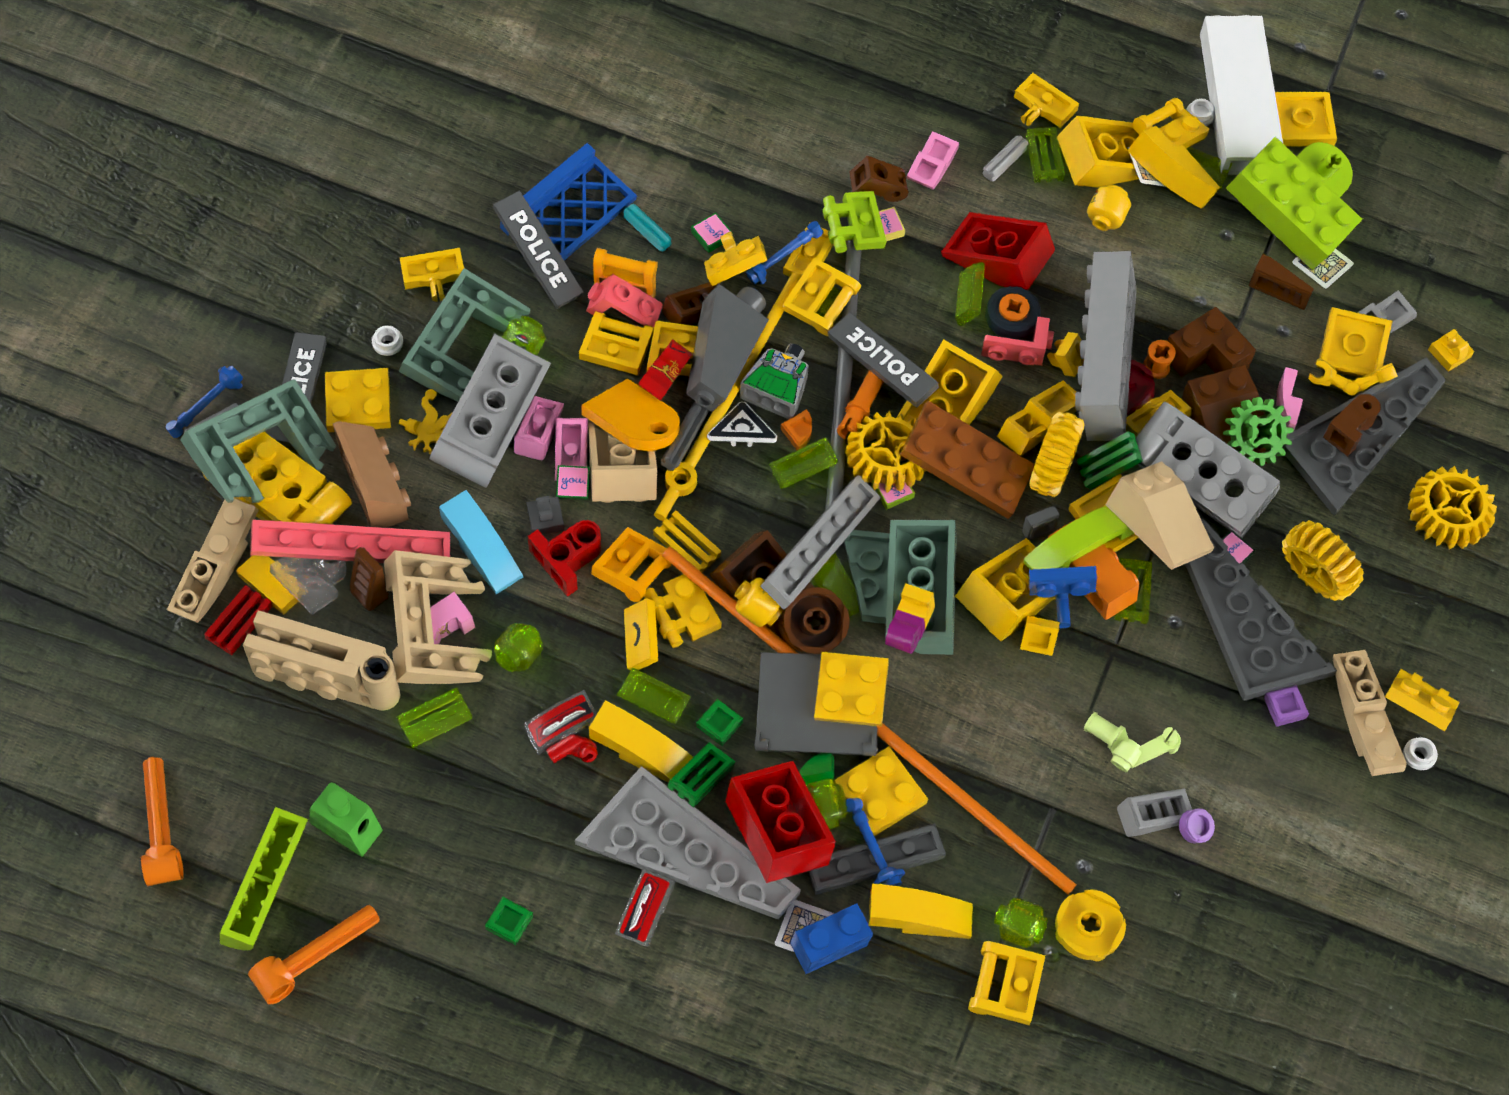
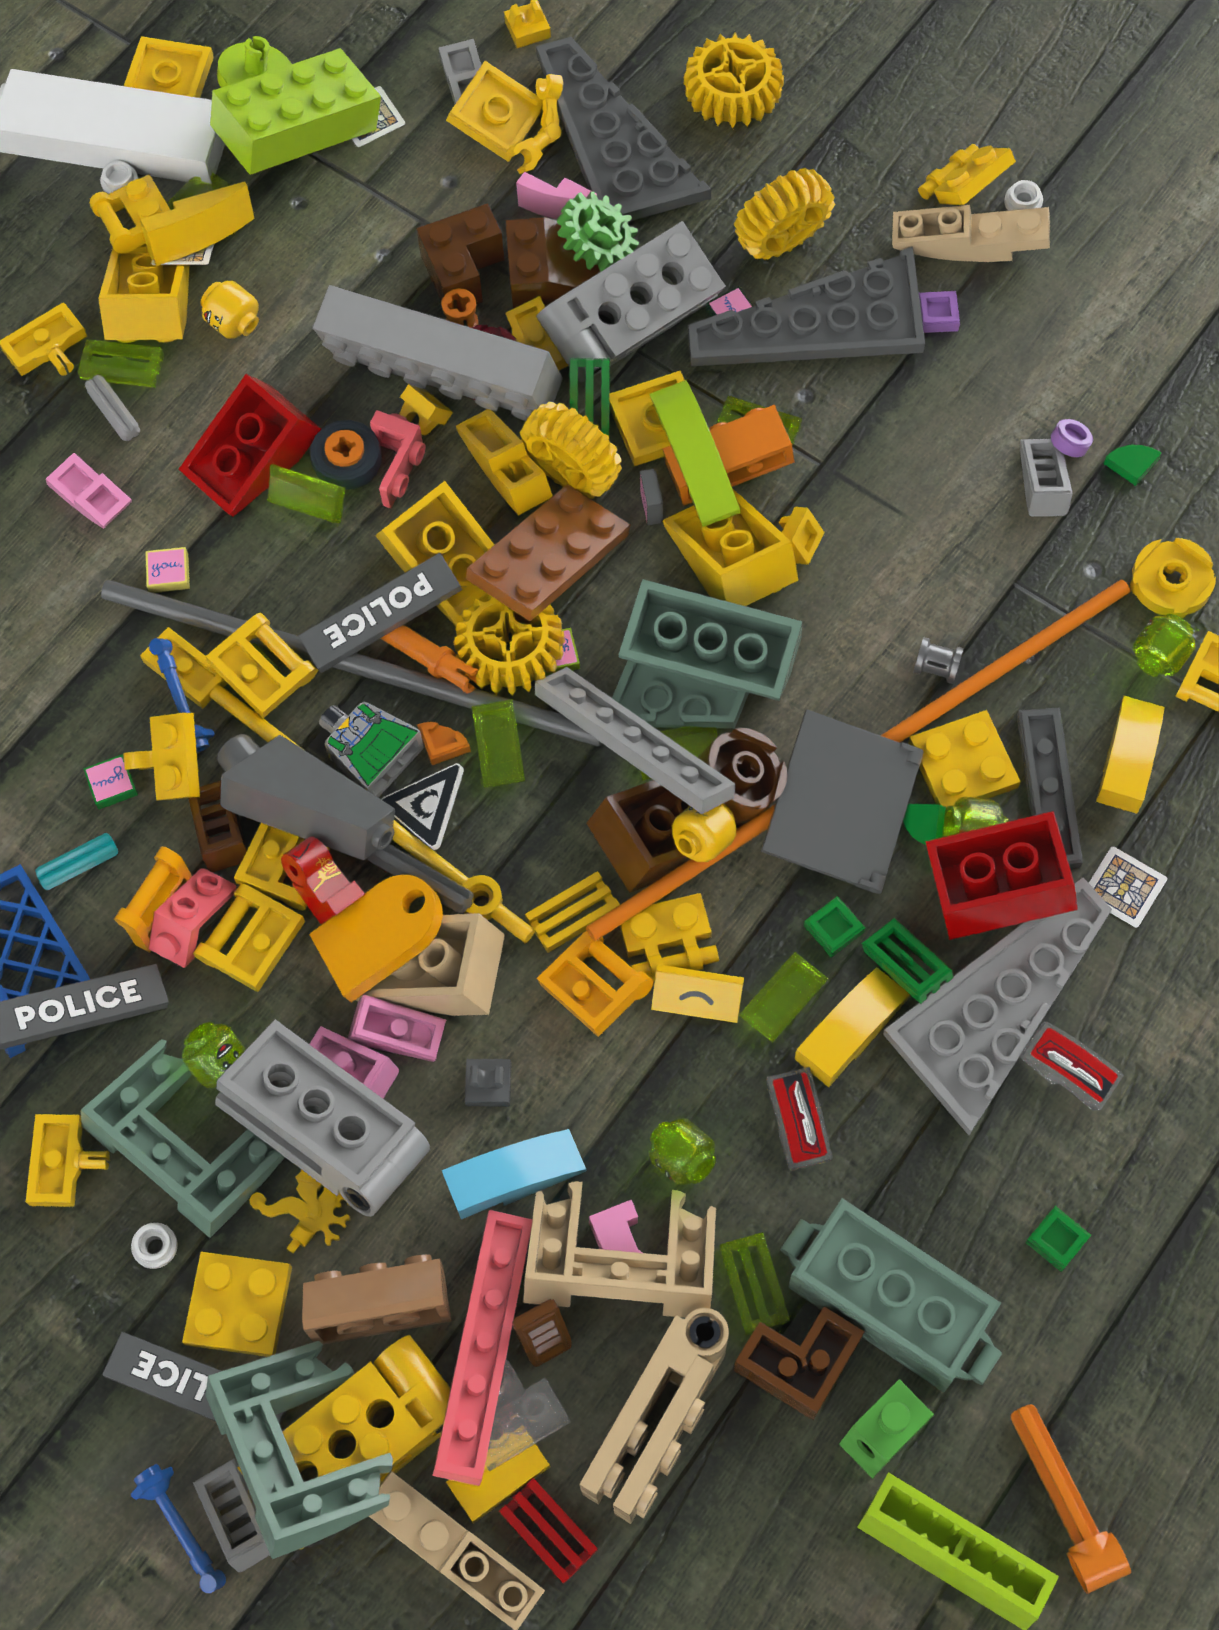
camera: 70 degrees left, 5 degrees up
red tile [527,520,601,597] -> none
red arm [546,734,598,763] -> none
bright pink tile [556,465,590,500] -> none
blue brick [790,903,873,974] -> none
yellow plate [814,652,889,727] -> none
lime plate [822,191,887,253] -> none
blue piece [844,798,905,886] -> none
reddish brown leg [849,156,909,202] -> none
leg [885,583,935,654] -> none
blue plate [1029,566,1097,628] -> none
yellowish green pin [1084,712,1181,772] -> none
tan slope [1105,461,1214,570] -> none
reddish brown slope [1249,254,1314,310] -> none
reddish brown leg [1323,394,1381,457] -> none
none -> reddish brown brick [734,1307,865,1421]
none -> sand green container [780,1198,1002,1392]
none -> flat silver bush [913,637,963,684]
none -> green tile [1104,445,1162,486]

